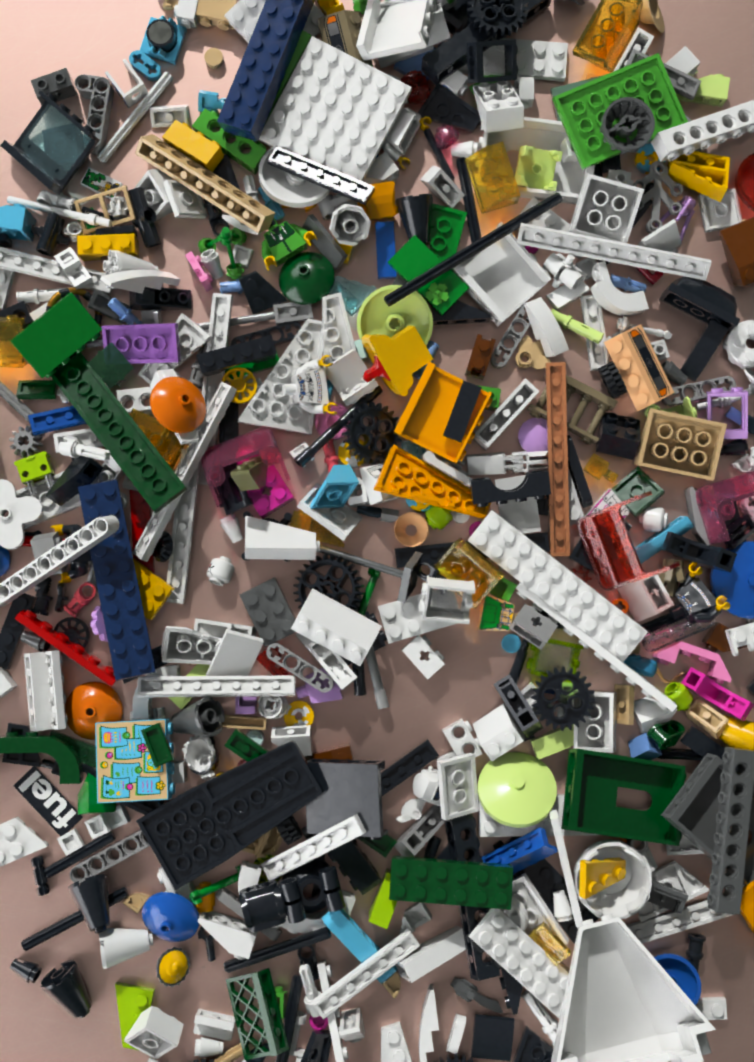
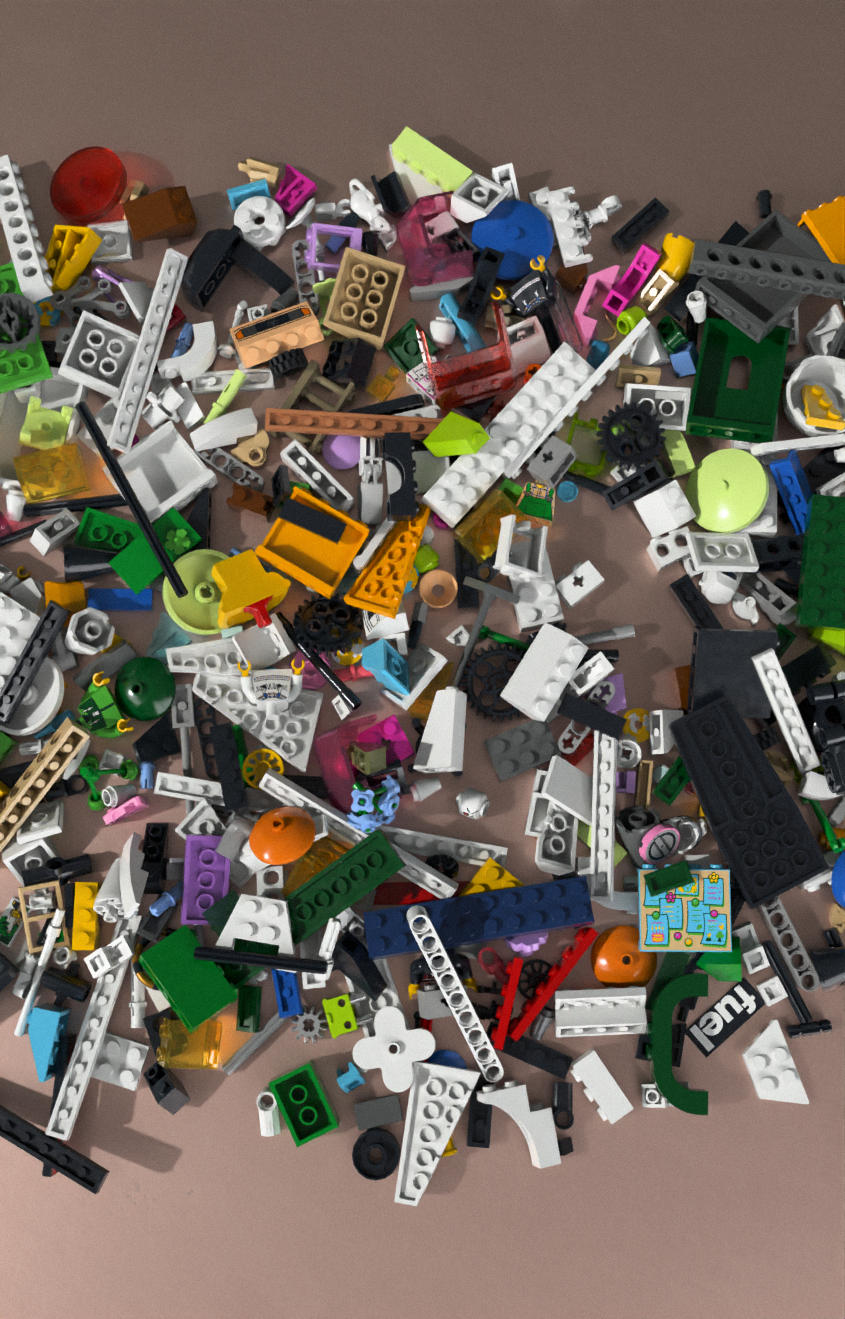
camera: 85 degrees left, 5 degrees down
none -> black axle [194,946,328,974]
none -> white wing [214,893,297,973]
none -> light grey piece [215,812,255,860]
none -> black tile [271,464,291,509]
none -> light blue plant [347,775,400,833]
none -> lime slope [423,412,490,457]
none -> white tile [446,625,470,647]
none -> red plate [490,956,523,1050]
none -> black tile [557,693,627,740]
none -> tile [639,823,680,864]
none -> white cone [686,291,707,323]

